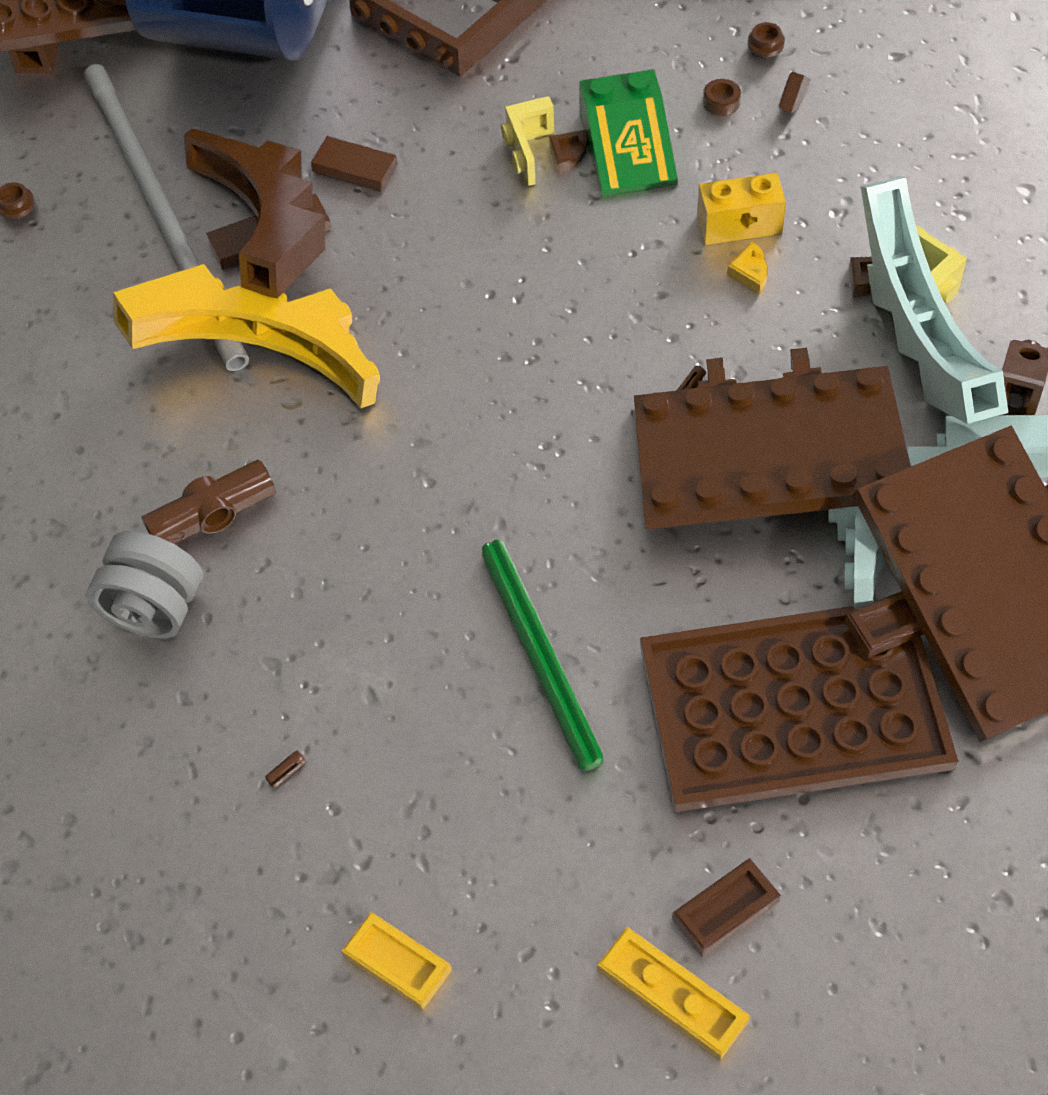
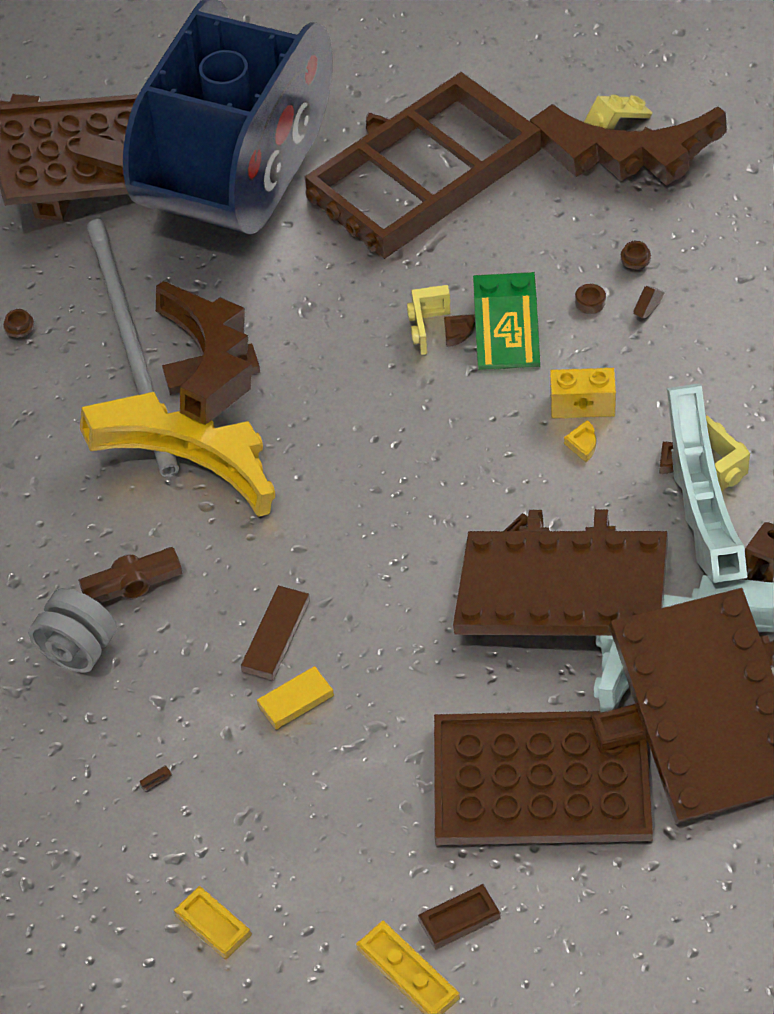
camera: 10 degrees right, 5 degrees down
reddish brown tile [311,136,398,191] -> none
green axle [481,539,603,771] -> none
none -> reddish brown tile [241,585,310,681]
none -> yellow tile [257,666,334,730]

